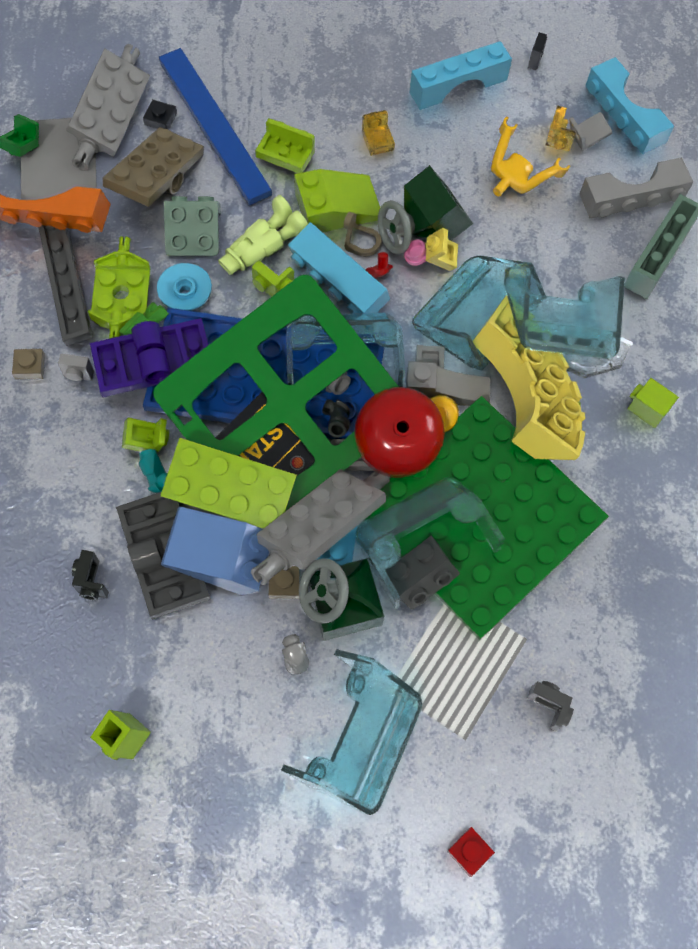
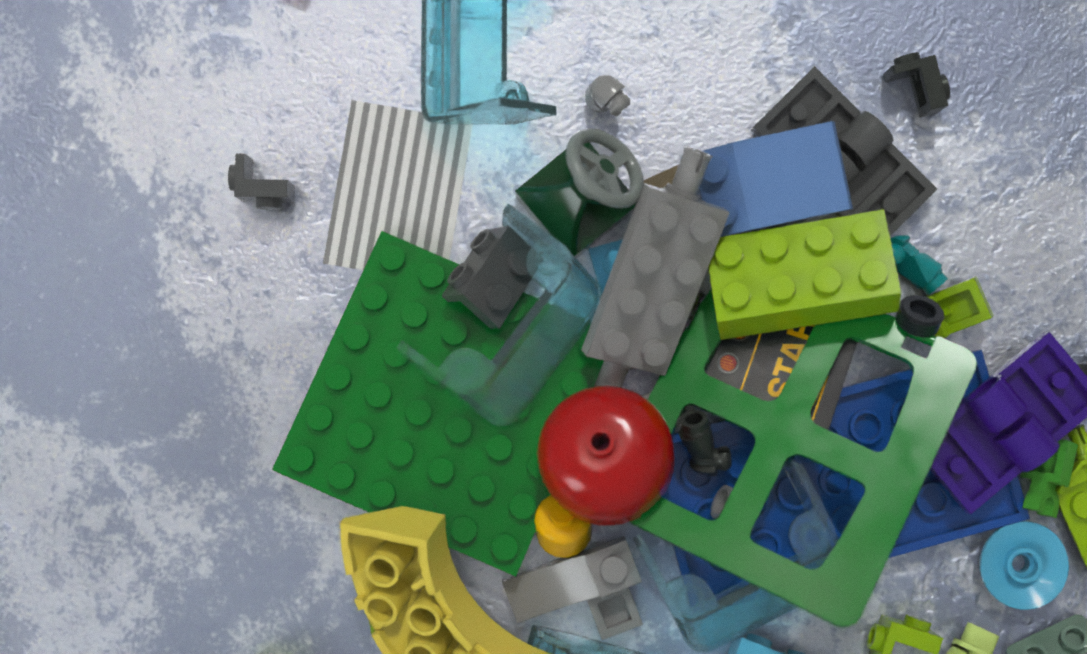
camera: 160 degrees right, 20 degrees up
none -> black tile [895,295,944,337]

